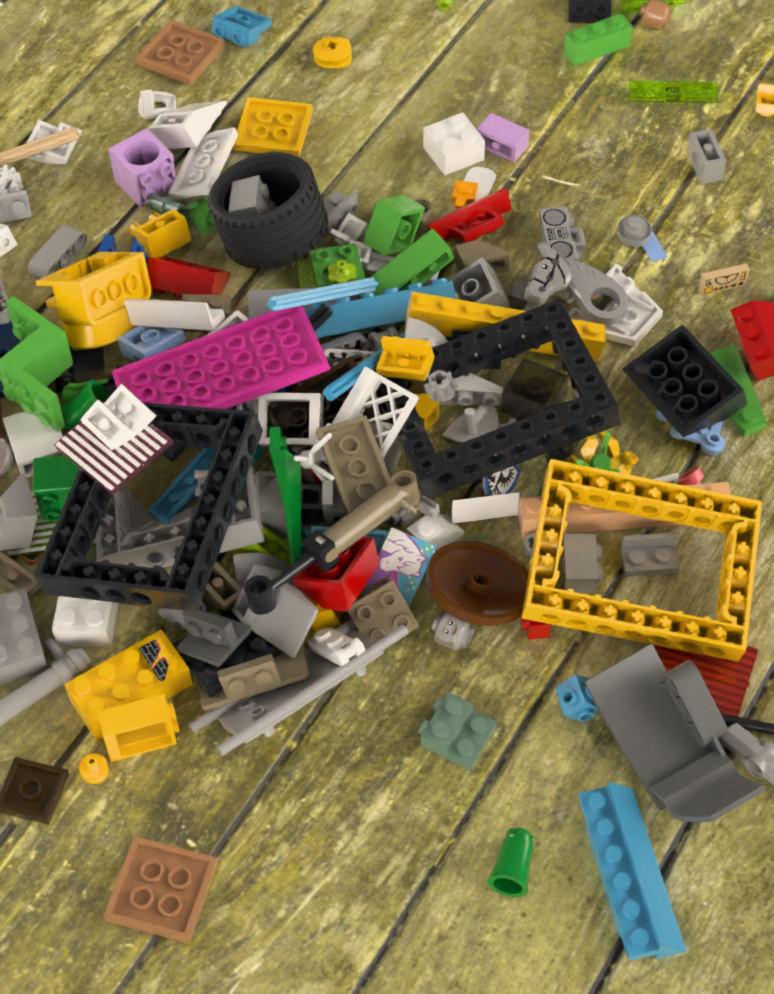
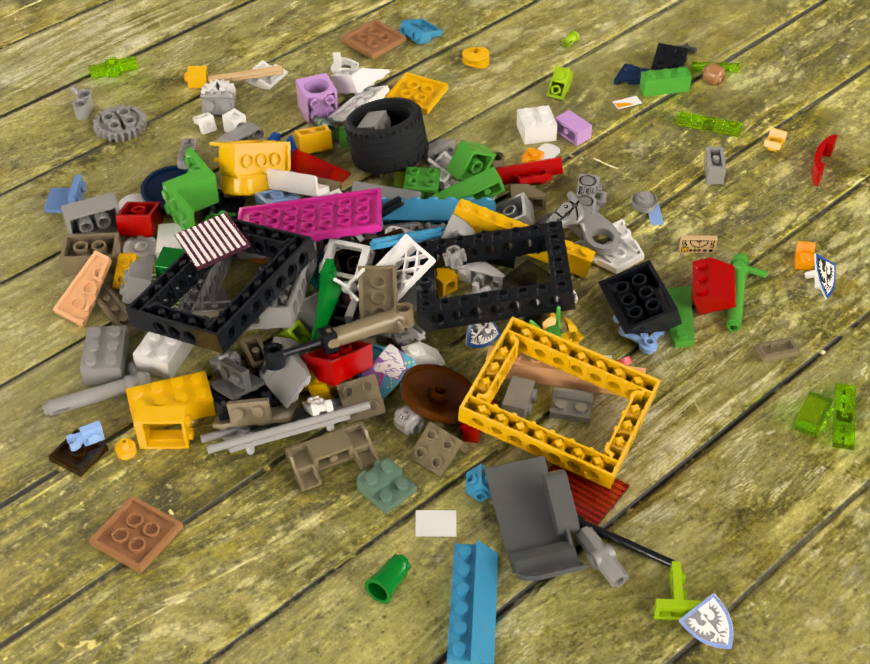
camera: 15 degrees right, 10 degrees down
white slope [80,384,156,450] -> none
sticker [139,637,171,681] -> none
axle [267,277,378,312] -> none
lime plant [328,260,357,284] -> none
yellow bracket [376,336,435,381] -> none
white sticker [451,492,520,524] -> none
none -> light blue plate [66,420,105,451]
none -> white brick [222,108,246,133]
none -> dark tan bracket [285,421,379,492]
none -> dark tan bracket [409,422,470,477]
none -> white sticker [415,510,457,537]
none -> lime slope [547,65,574,100]
none -> white sticker [613,96,642,109]
none -> dark blue wing [614,63,649,85]

